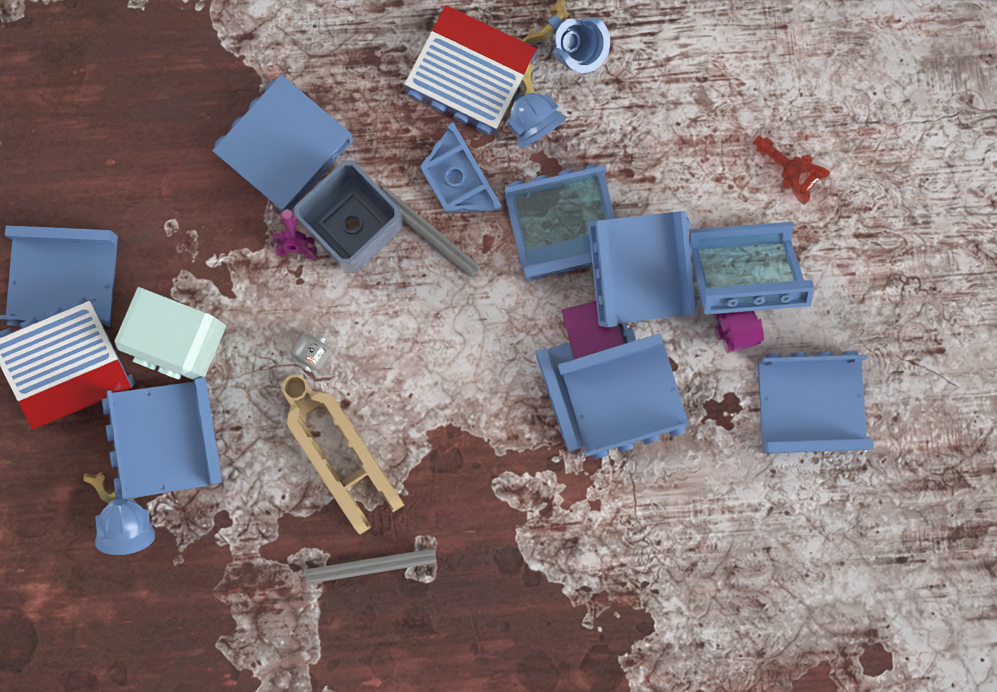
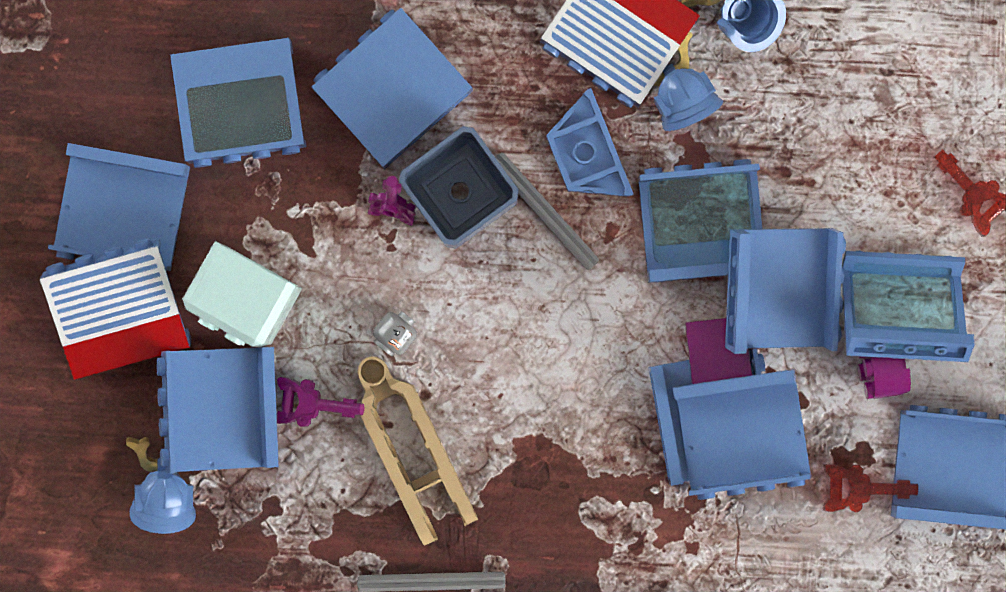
camera: 10 degrees right, 5 degrees up
none -> panel [170,38,306,168]
none -> magenta piece [276,377,365,427]
none -> clear red piece [822,464,918,512]

